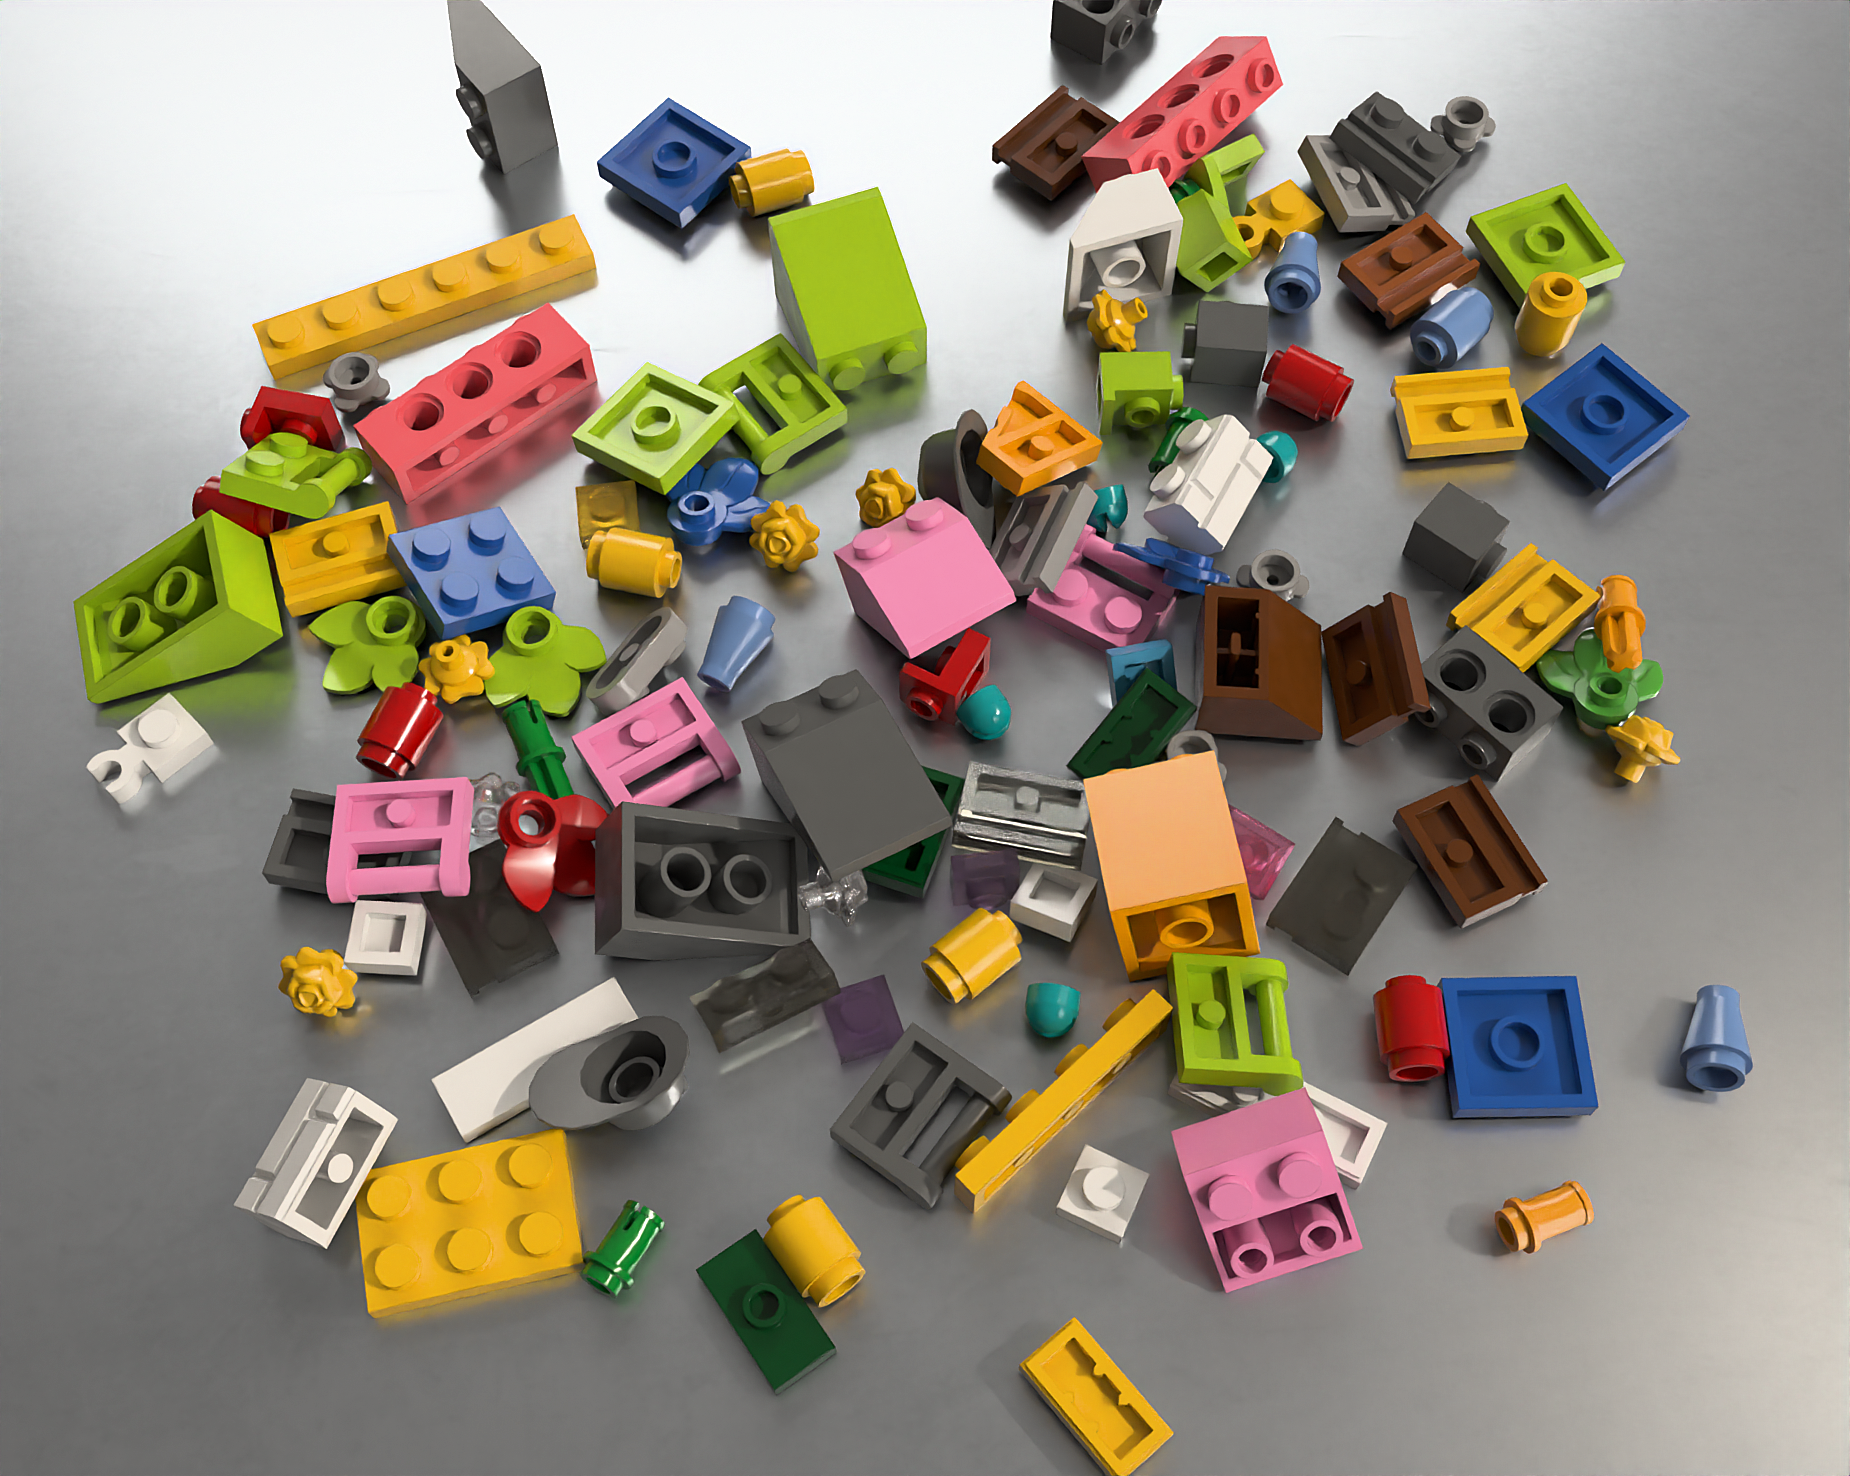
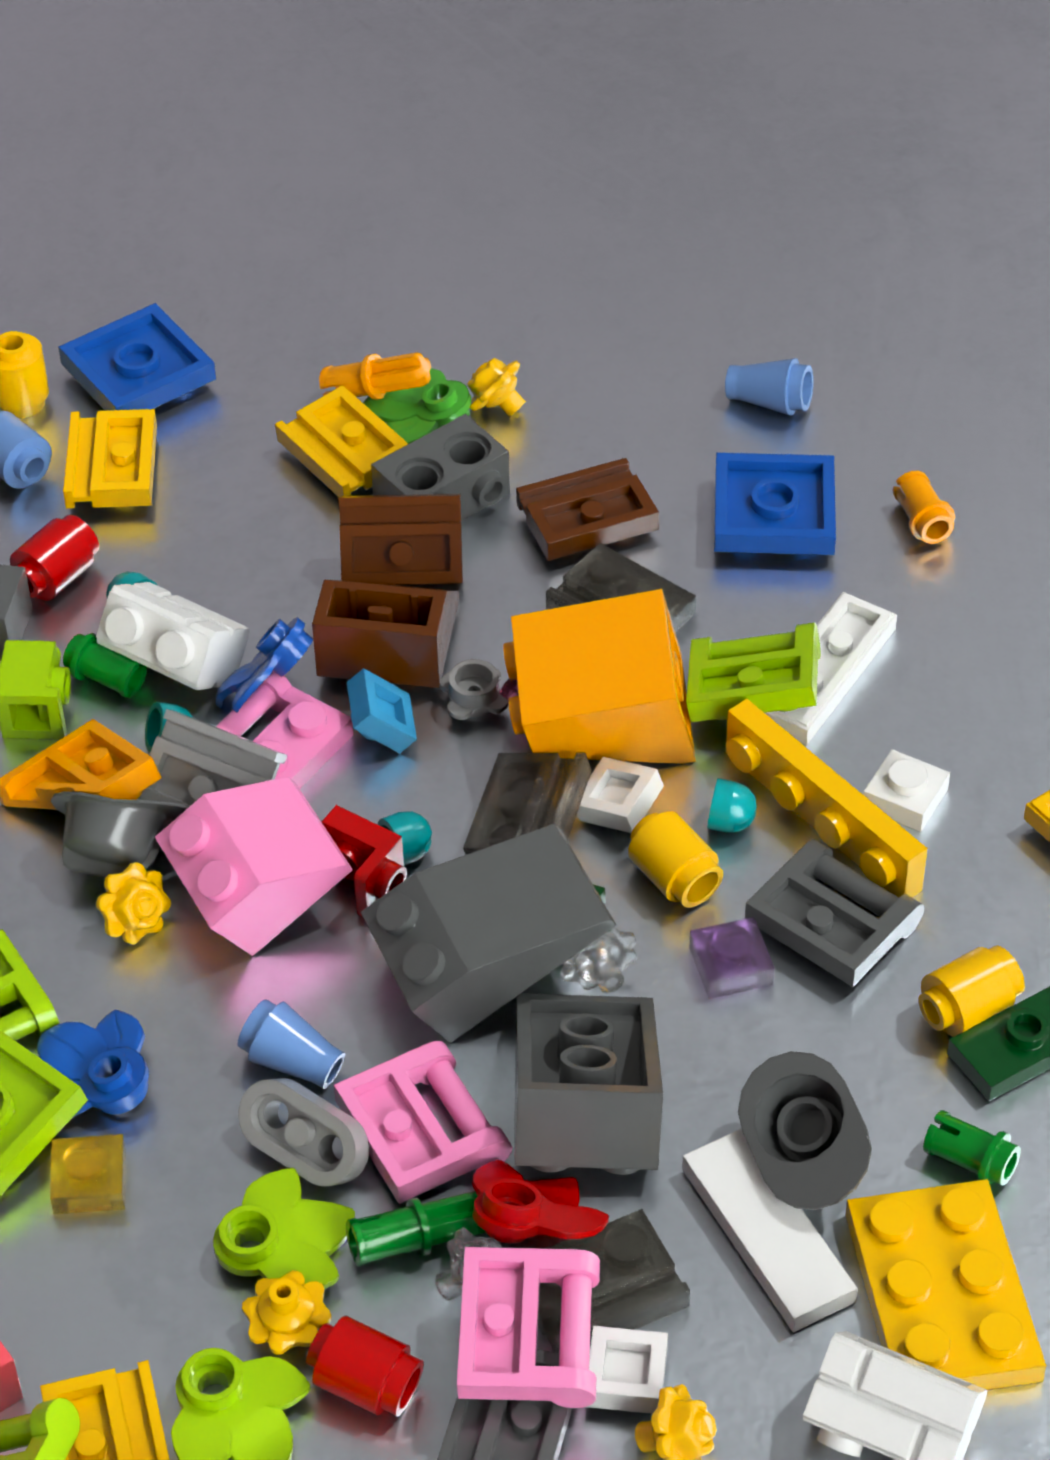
camera: 85 degrees left, 15 degrees down
plate [386,506,556,641] -> none
yellow brick [586,527,682,598] -> none
clear smoke plate [690,938,842,1053] -> none
yellow plant [749,500,820,572] -> none
clear purple plate [950,848,1020,910] -> none
dark green plate [1066,667,1197,781] -> none
bright pink slope [1171,1087,1363,1293] -> none
light grey plate [1236,550,1309,601] -> none
red brick [1373,975,1450,1082] -> none
dark grey brick [1402,482,1510,593] -> none

